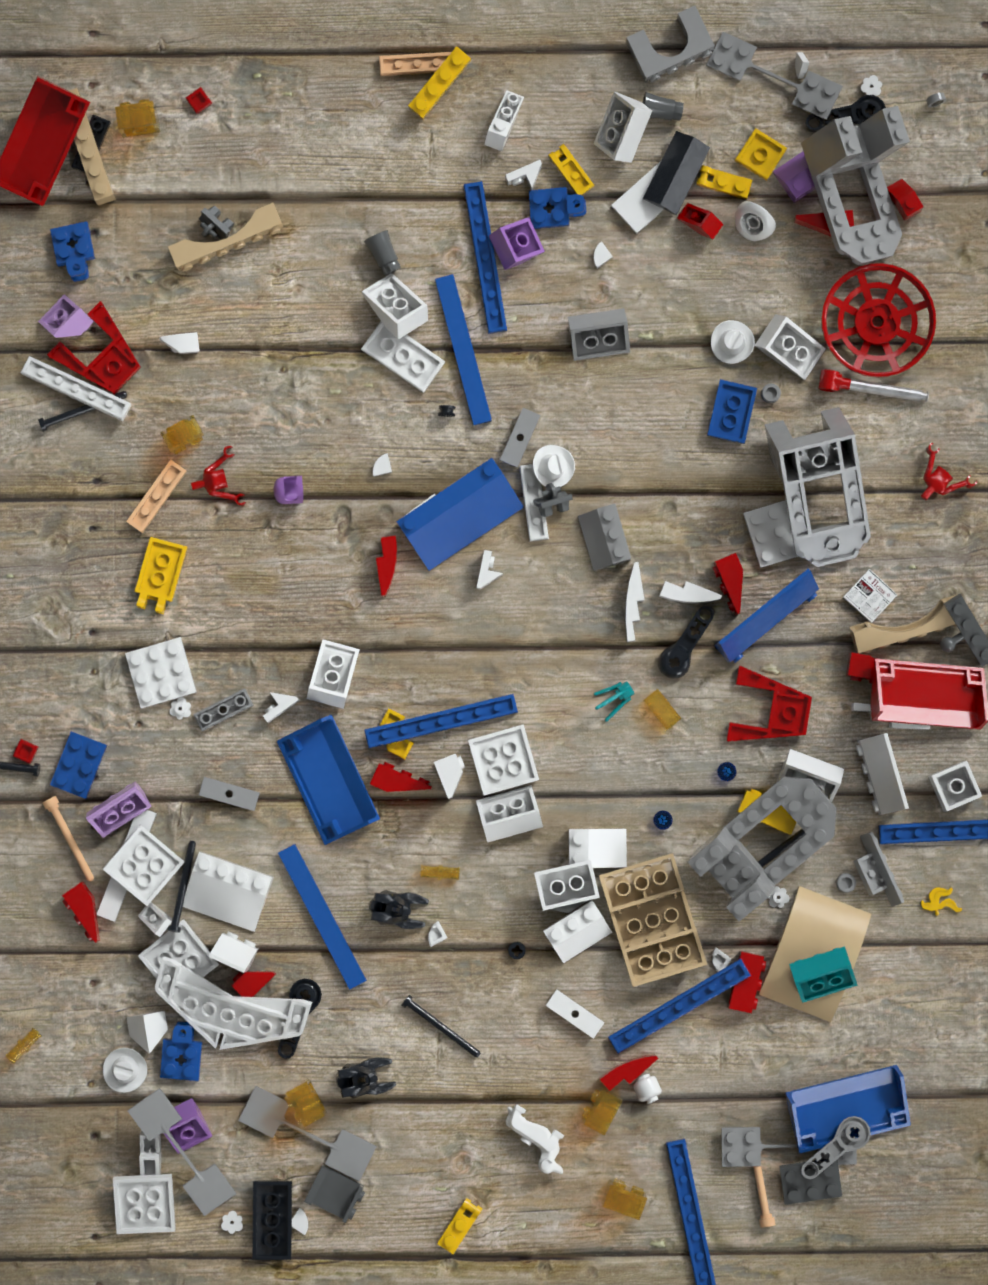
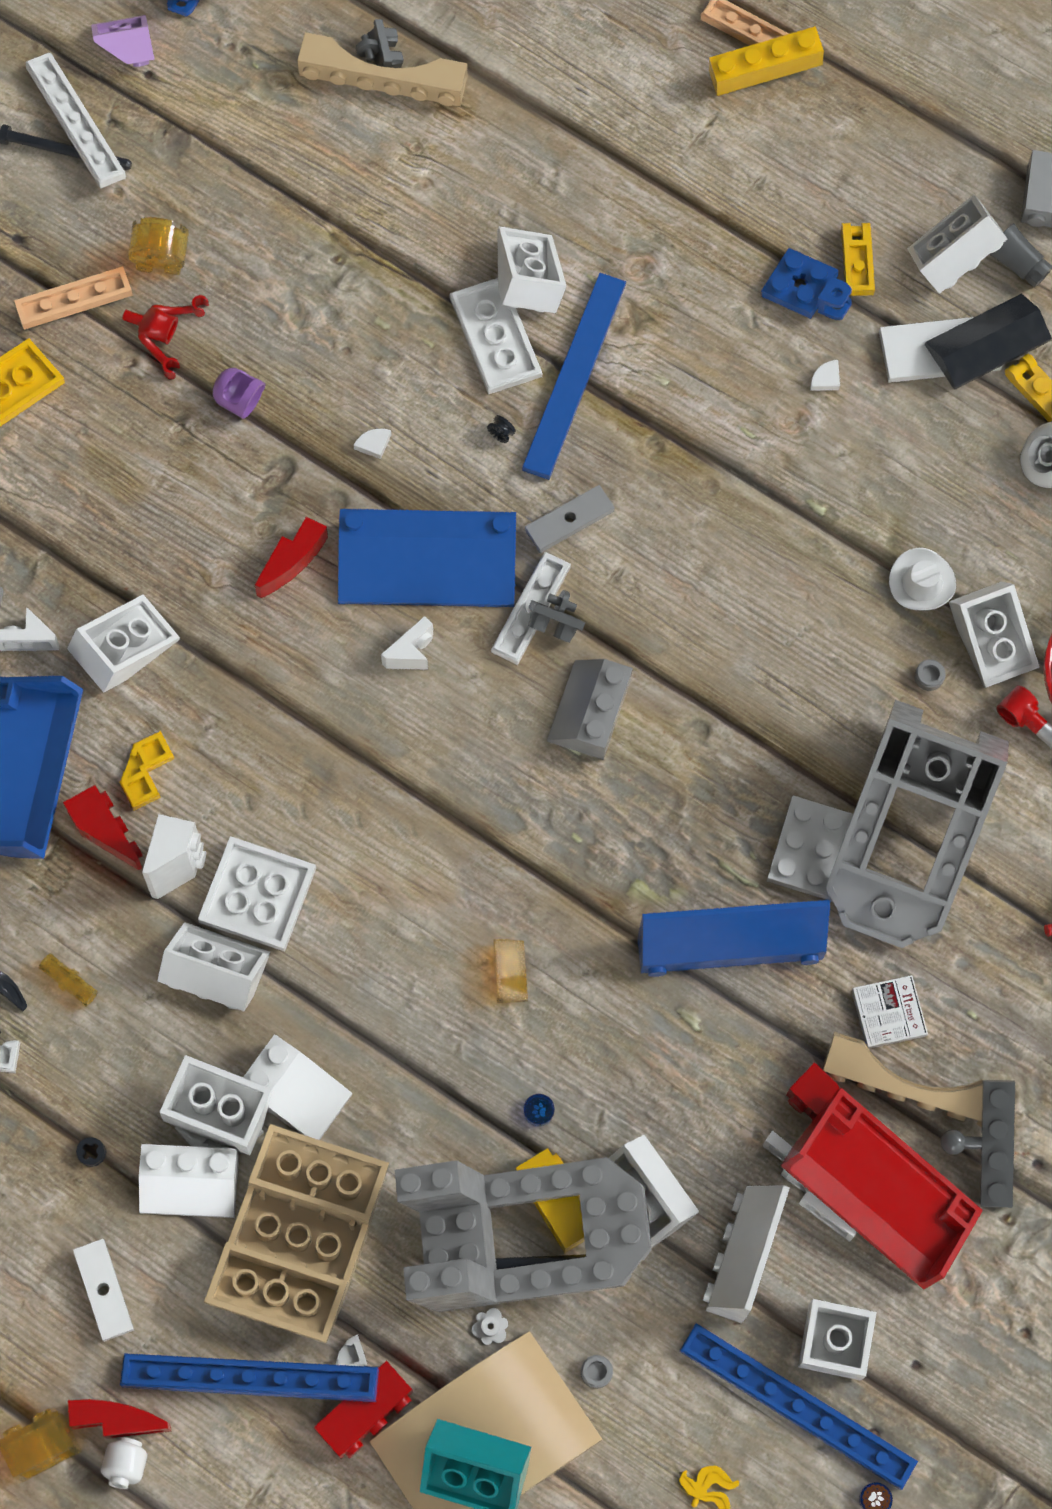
camera: 30 degrees right, 15 degrees down
red wing [47,301,141,395] -> none
white slope [159,332,200,354] -> none
dark grey plant [364,230,401,276] -> none
blue tile [364,694,518,749] -> none
blue tile [464,181,507,334] -> none
white slope [484,90,524,151] -> none
medium lavender slope [489,217,545,270] -> none
white slope [505,160,542,190] -> none
white hat [533,445,575,487] -> none
light grey slope [568,308,630,361] -> none
teal plant [594,681,635,722] -> none
white slope [625,562,644,642] -> none
clear blue tile [653,810,673,830] -> none
black beam [658,606,714,679] -> none
white slope [659,581,722,604] -> none
red slope [677,203,724,240] -> none
blue plate [707,379,757,444] -> none
red slope [712,553,744,616] -> none
red wing [727,665,812,742] -> none
light grey bracket [853,832,904,906] -> none

